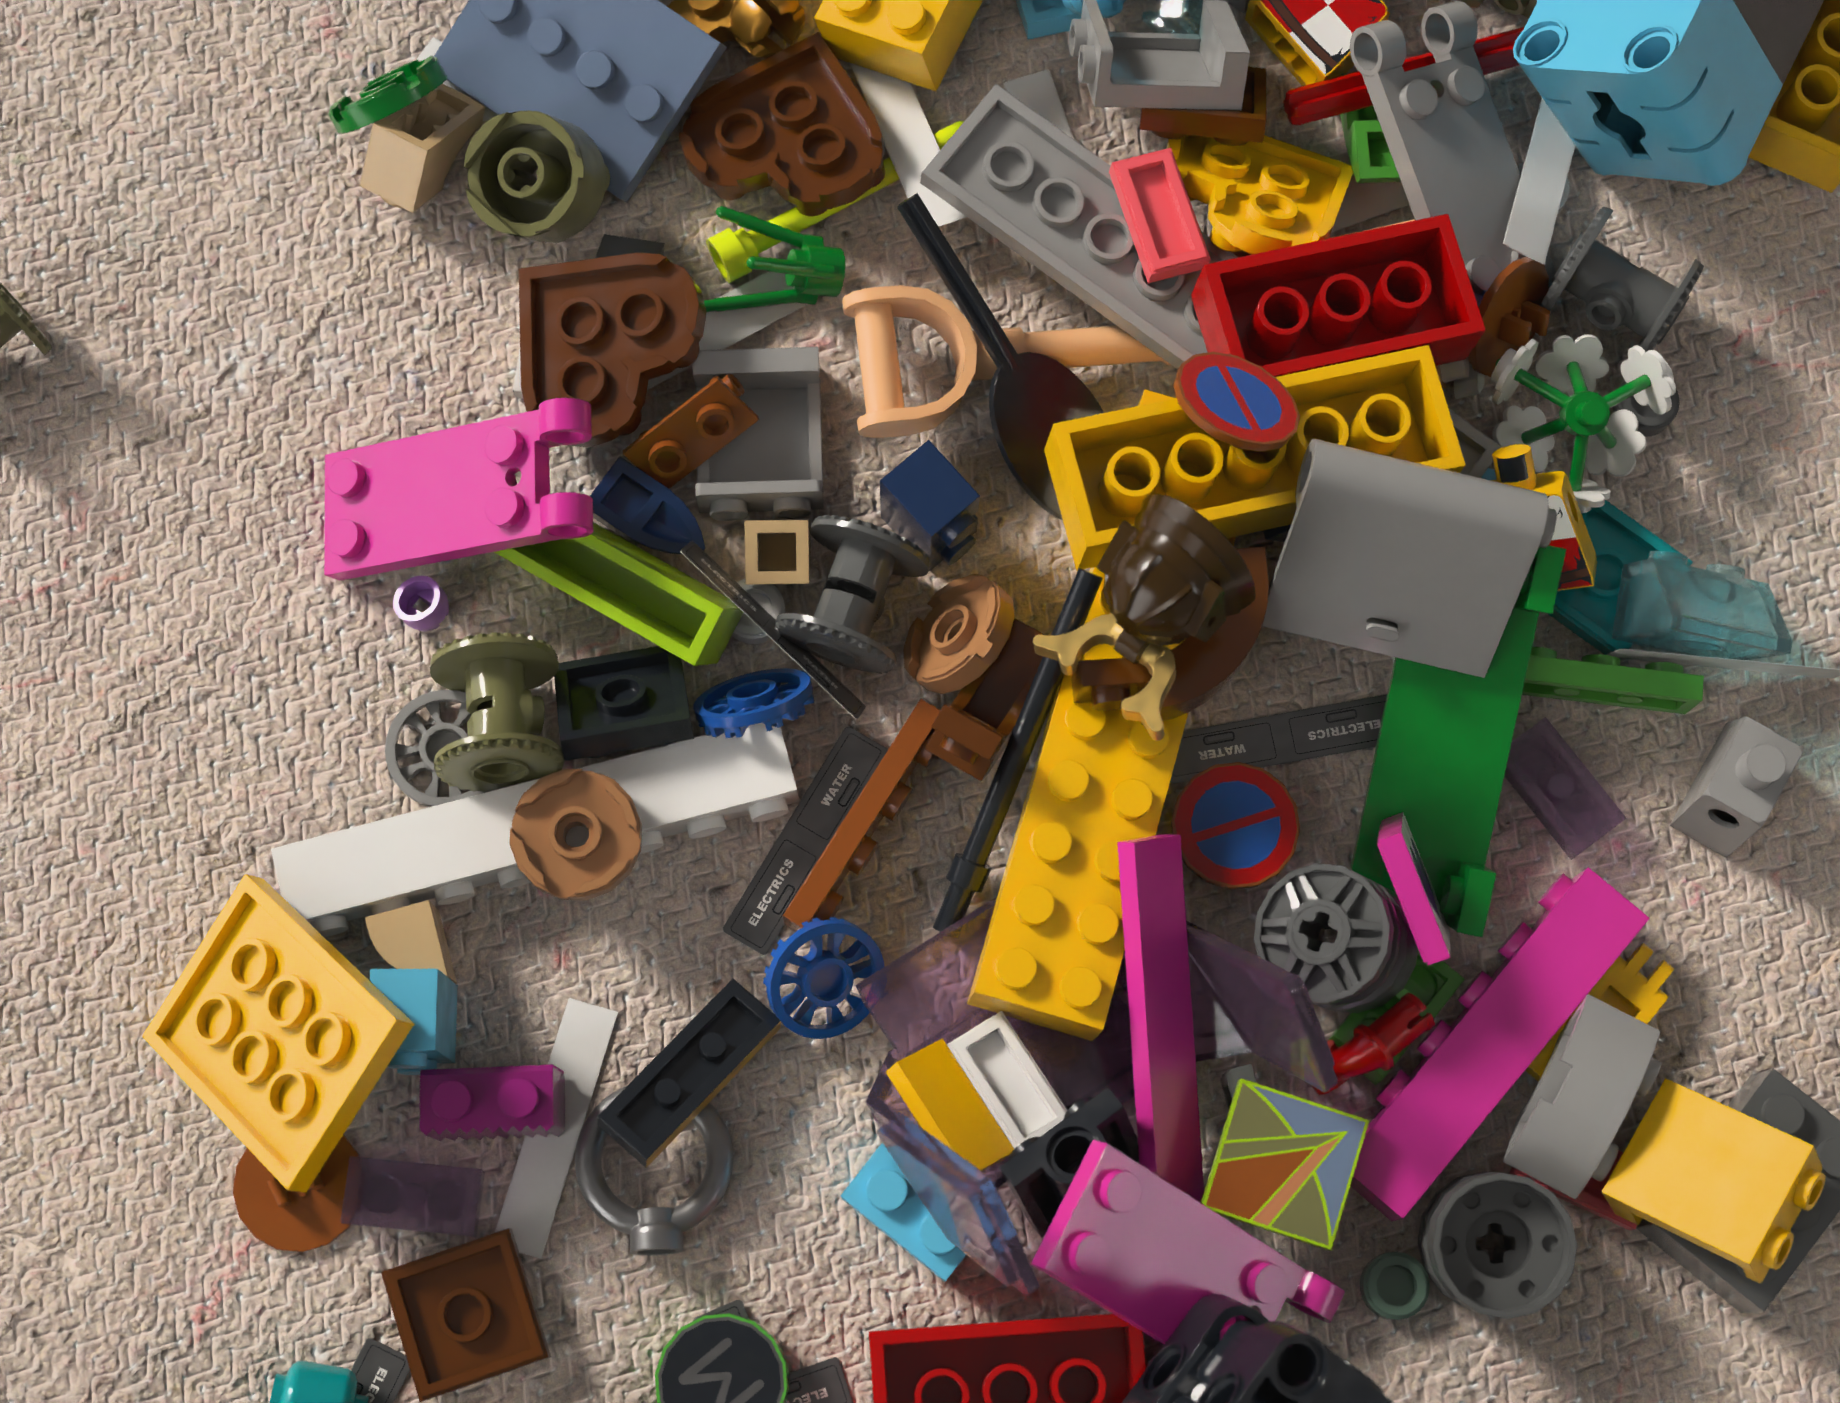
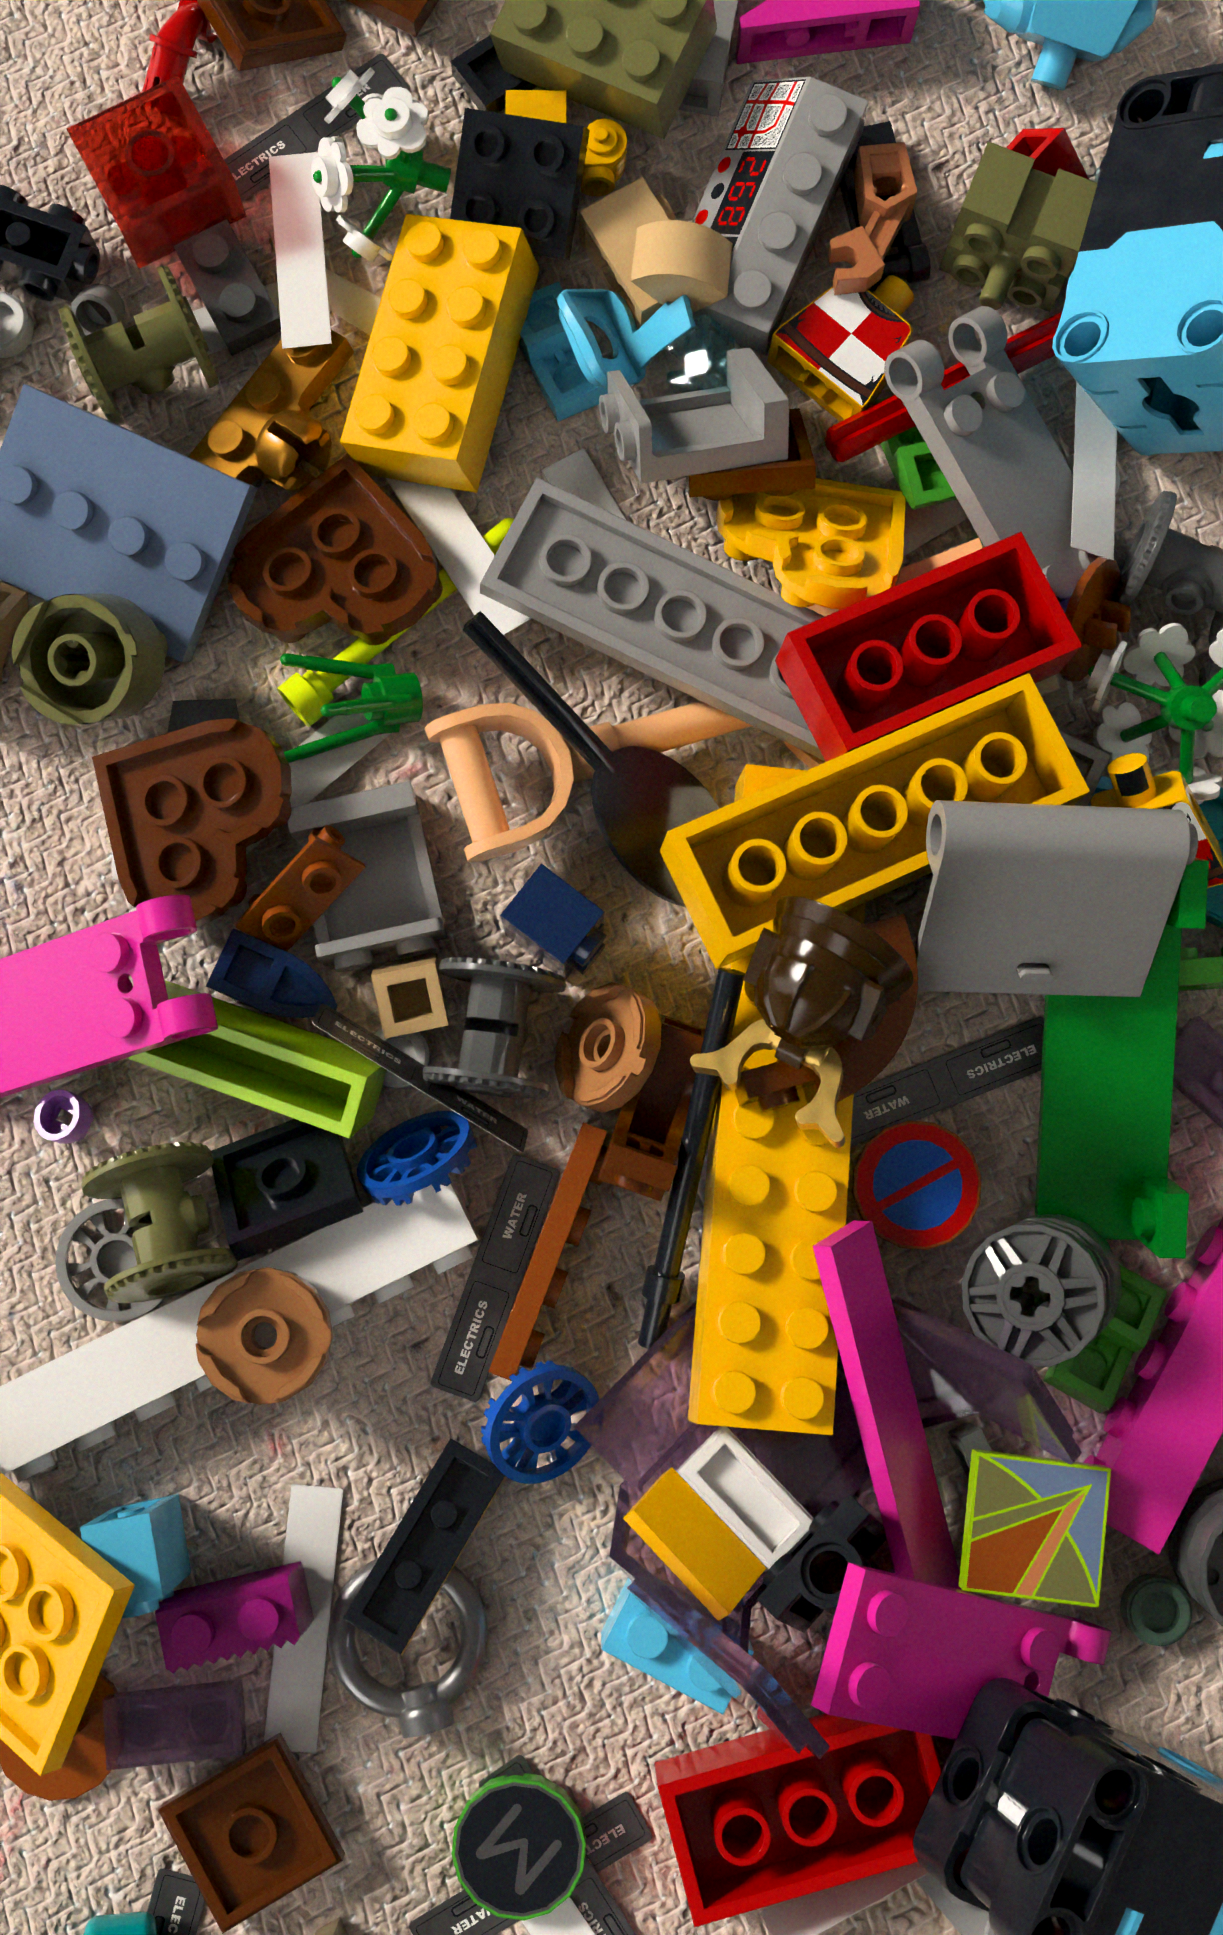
camera: 15 degrees left, 5 degrees up
tan brick [365,900,457,984] -> none
coral tile [1109,148,1211,284] -> none
piece [1173,352,1300,452] -> none
red piece [1297,993,1435,1095] -> none
dark pink tile [1377,812,1451,965] -> none

